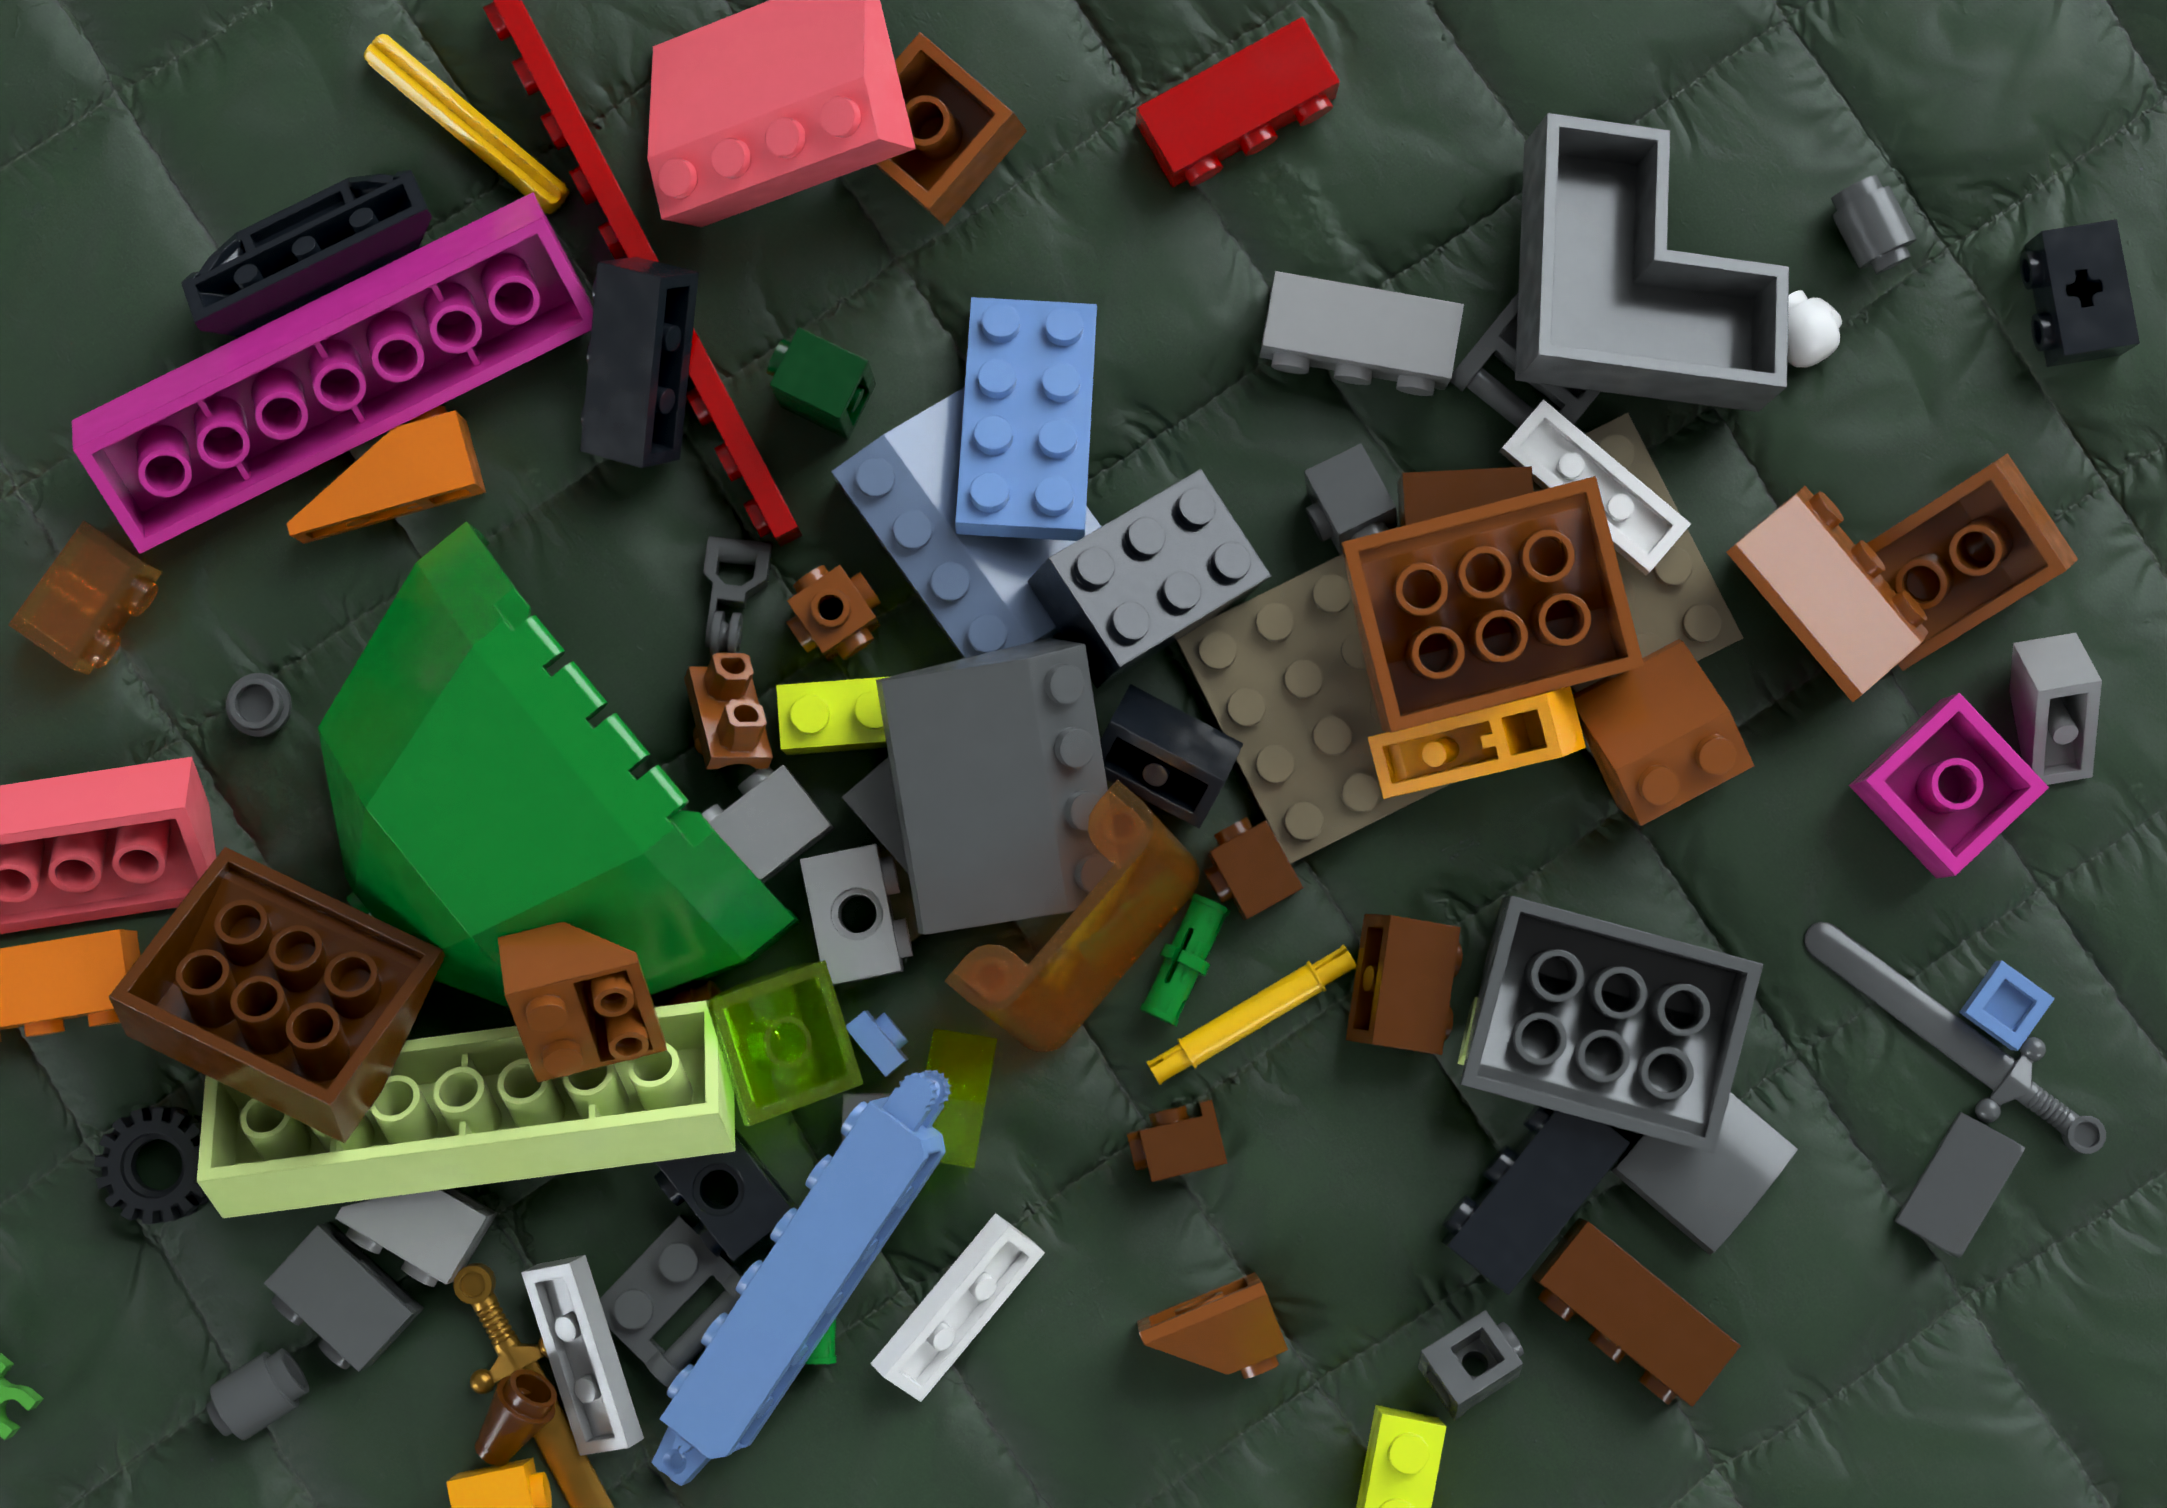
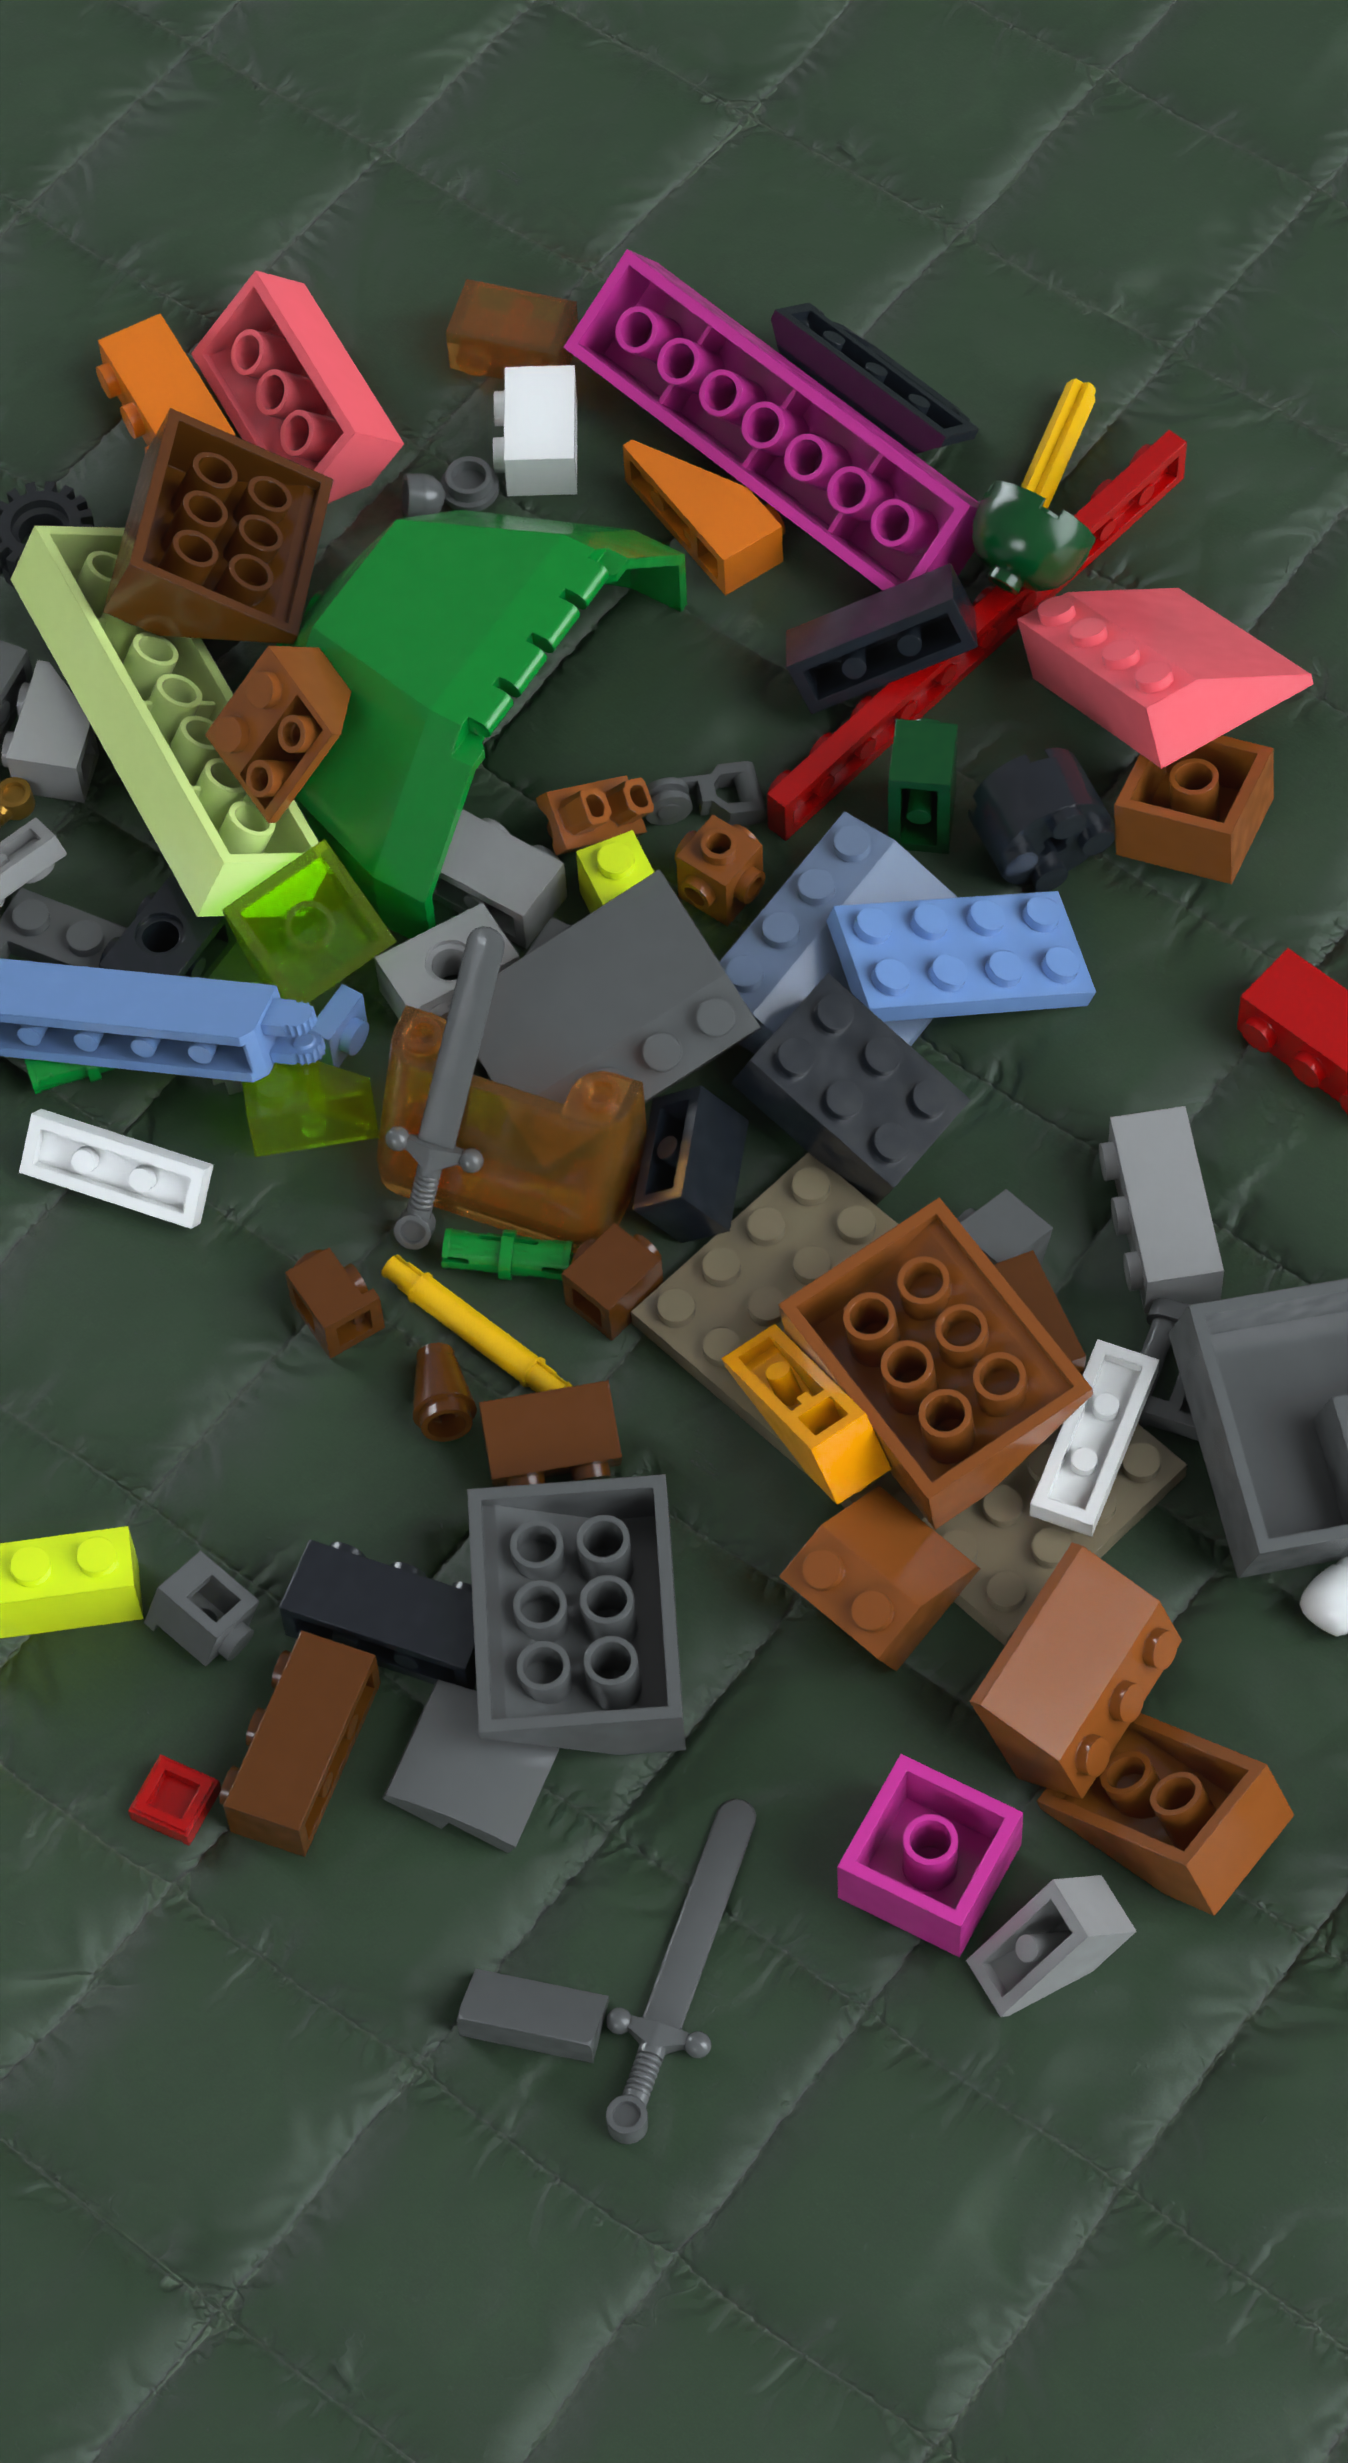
camera: 75 degrees right, 25 degrees down
dark orange slope [1137,1272,1288,1379] -> none
medium blue plate [1959,961,2055,1051] -> none
none -> red tile [128,1754,221,1846]
none -> dark grey sword [385,926,505,1250]
none -> dark grey hinge [402,473,445,518]
none -> reddish brown cone [413,1342,477,1442]
none -> white brick [493,365,578,496]
none -> black brick [968,748,1115,892]
none -> dark green cylinder [972,481,1096,595]

